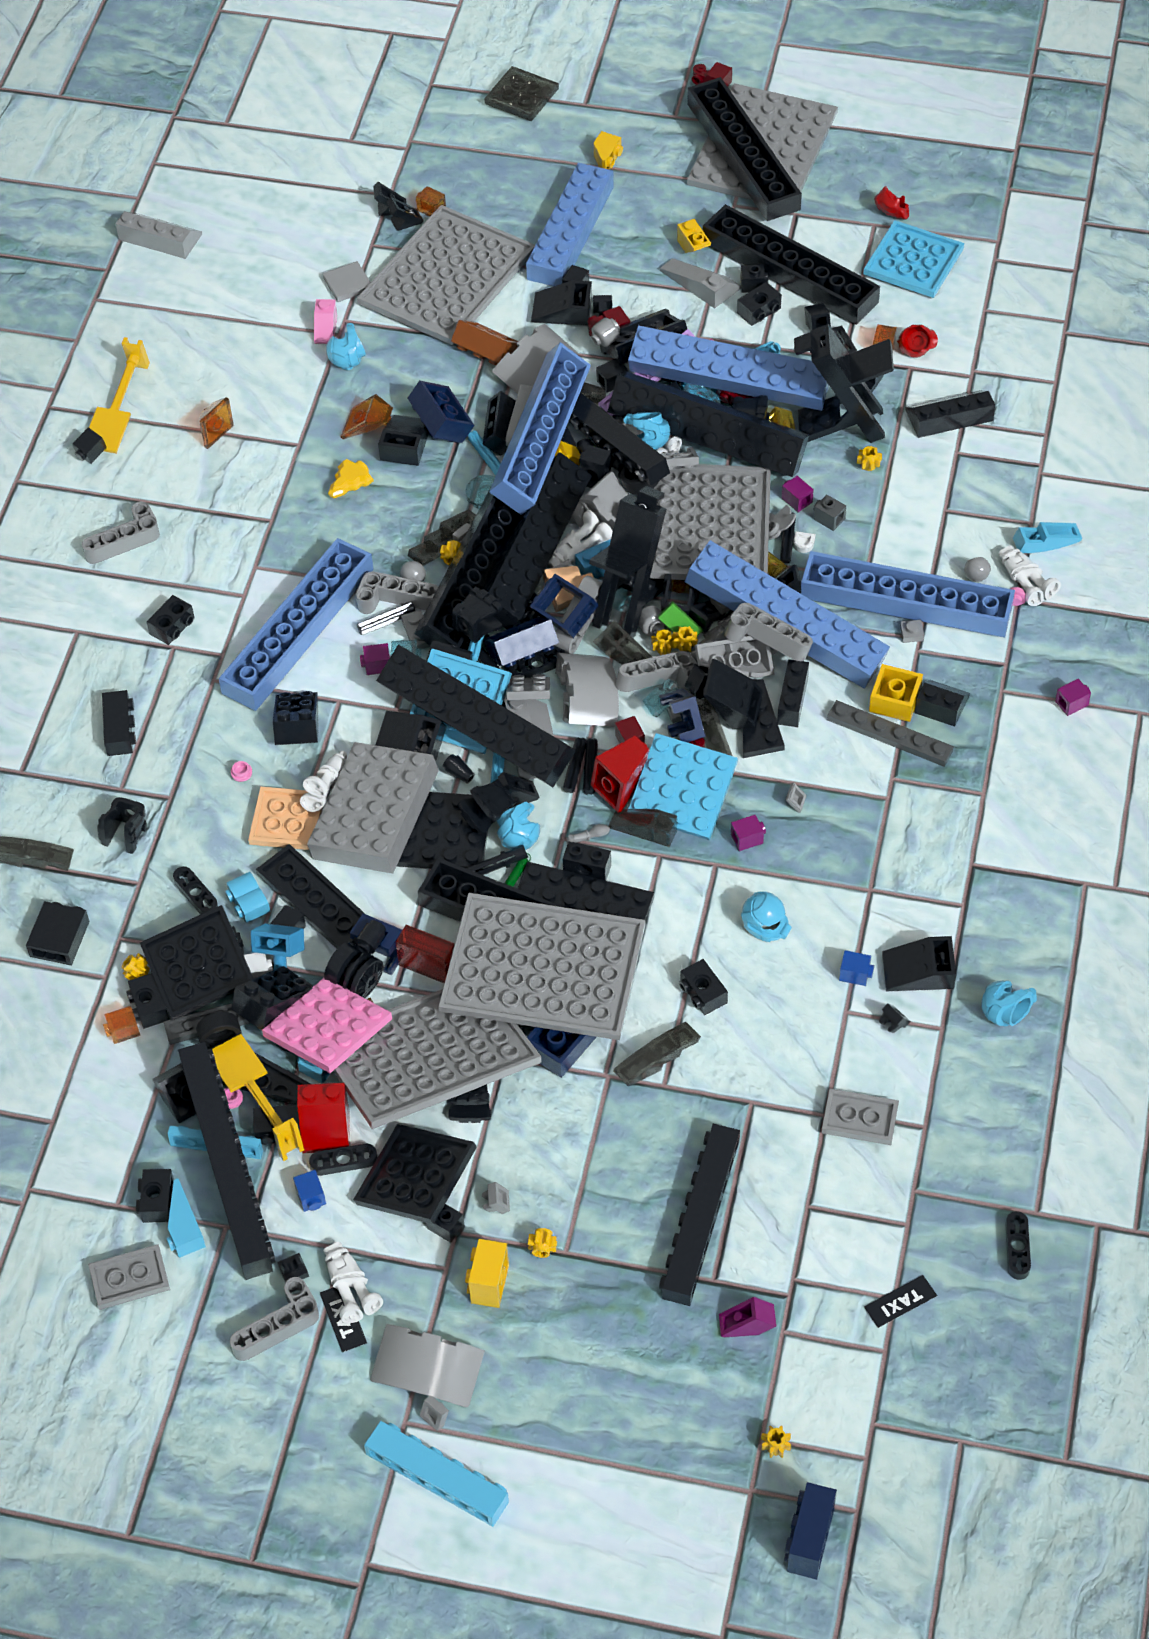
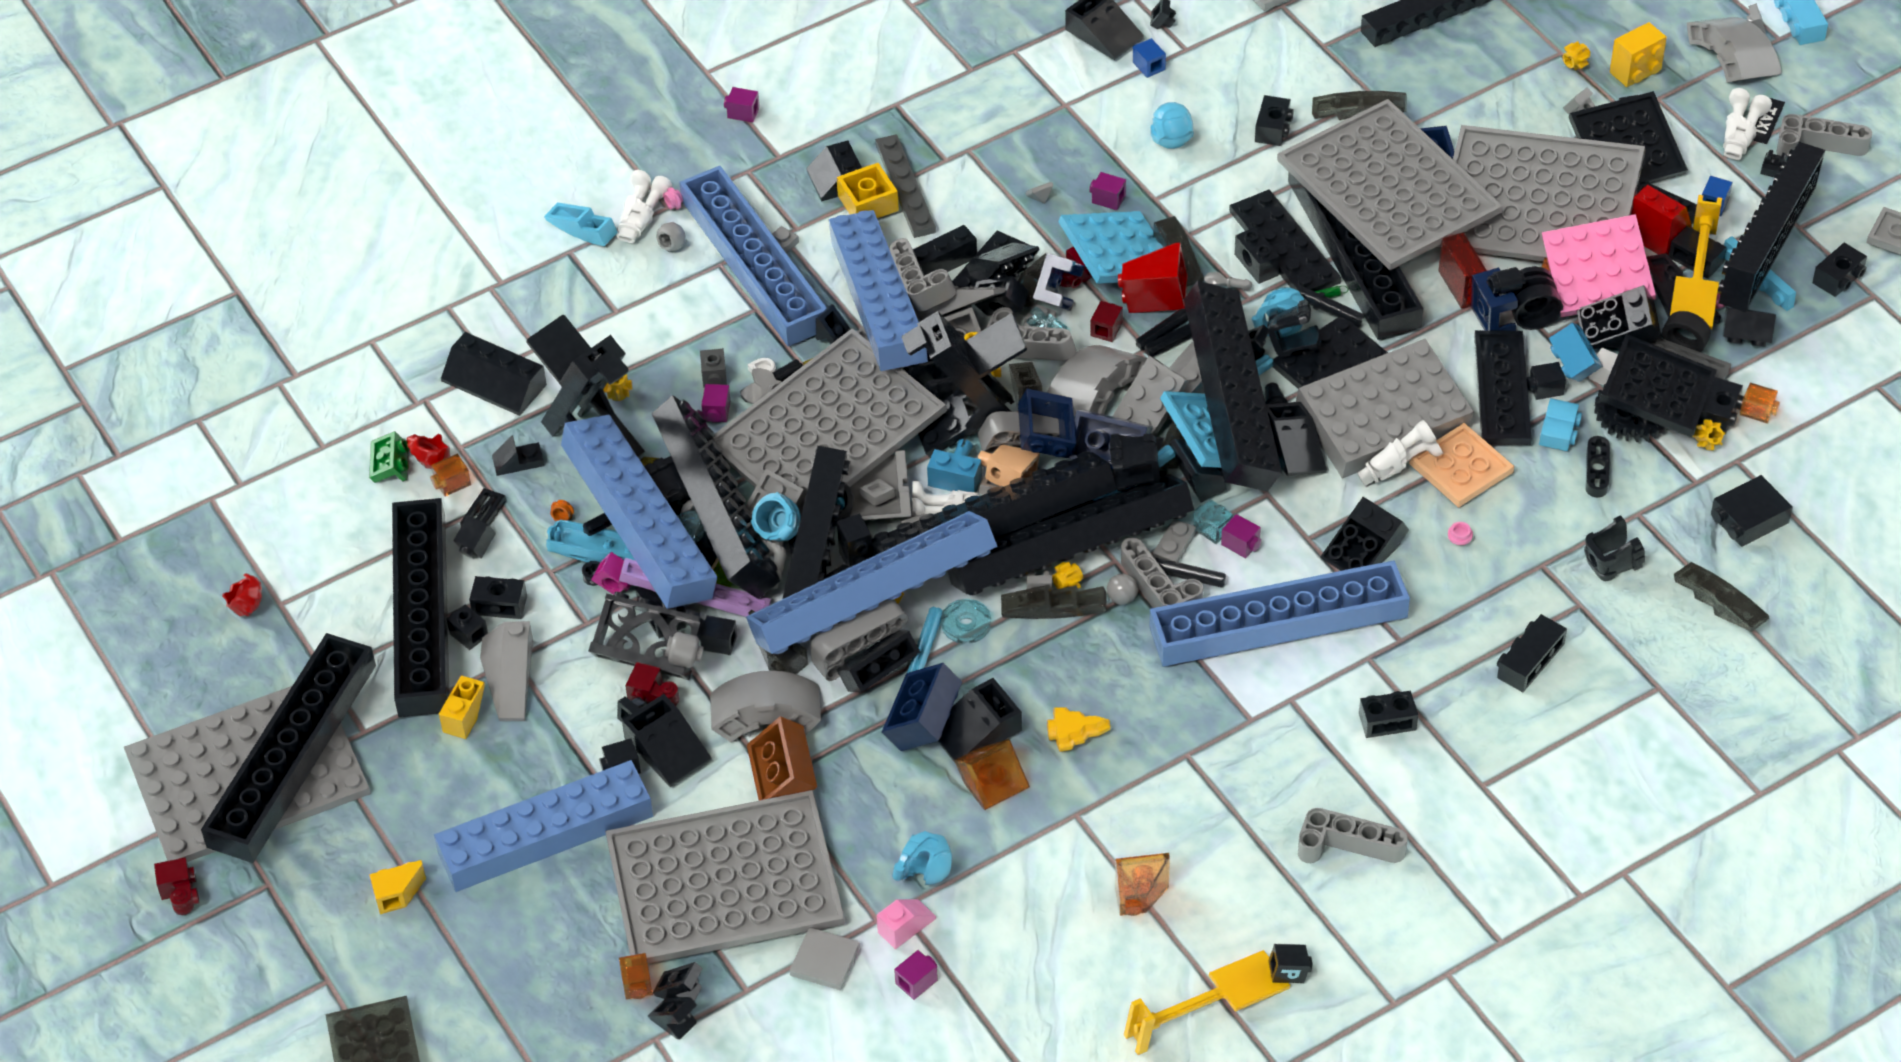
camera: 135 degrees left, 5 degrees down
medium azure slope [166,1178,206,1258] -> none
medium azure plate [863,220,964,298] -> none
none -> green bracket [369,431,410,483]
none -> magenta brick [894,950,938,1000]

